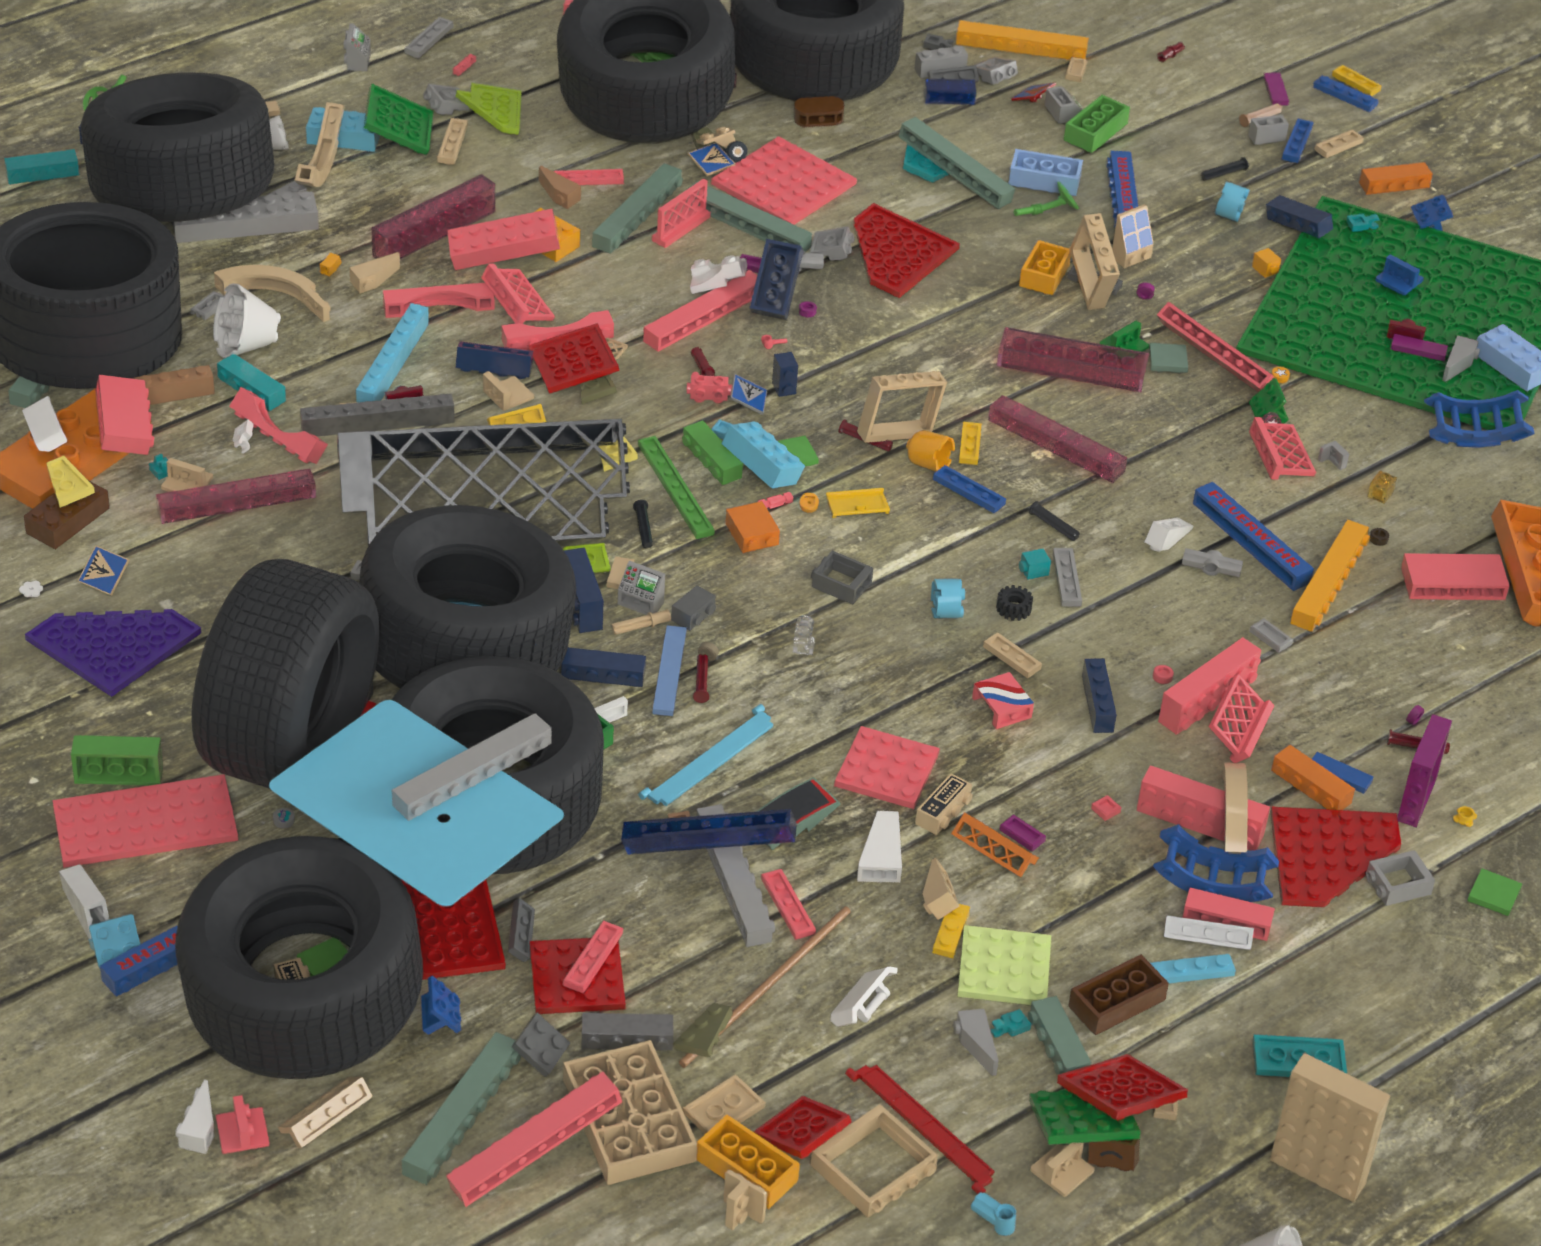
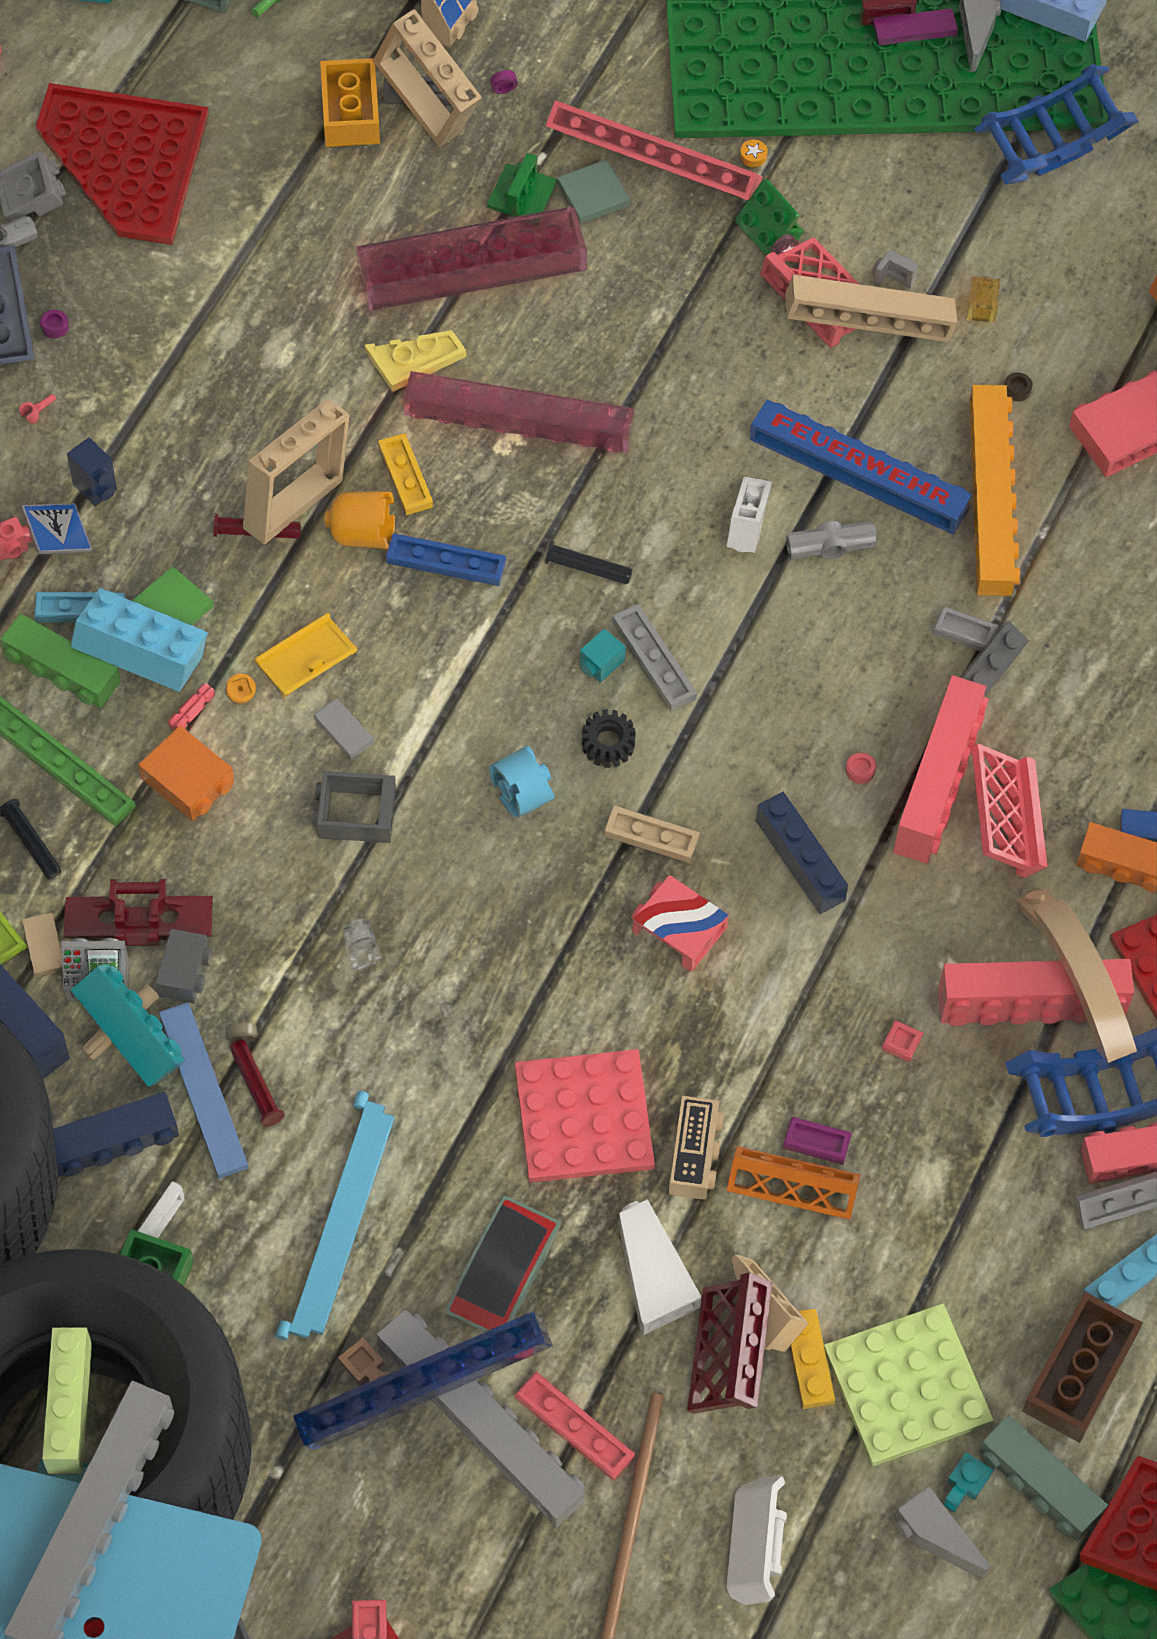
camera: 25 degrees left, 20 degrees up
none -> yellowish green brick [43,1328,92,1474]
none -> dark red piece [64,879,213,946]
none -> teal brick [71,964,185,1087]
none -> light grey tile [314,698,374,760]
none -> light yellow wing [365,330,466,392]
none -> dark red fence [687,1272,772,1414]
none -> tan brick [785,275,958,342]
none -> dark grey plate [960,621,1029,697]

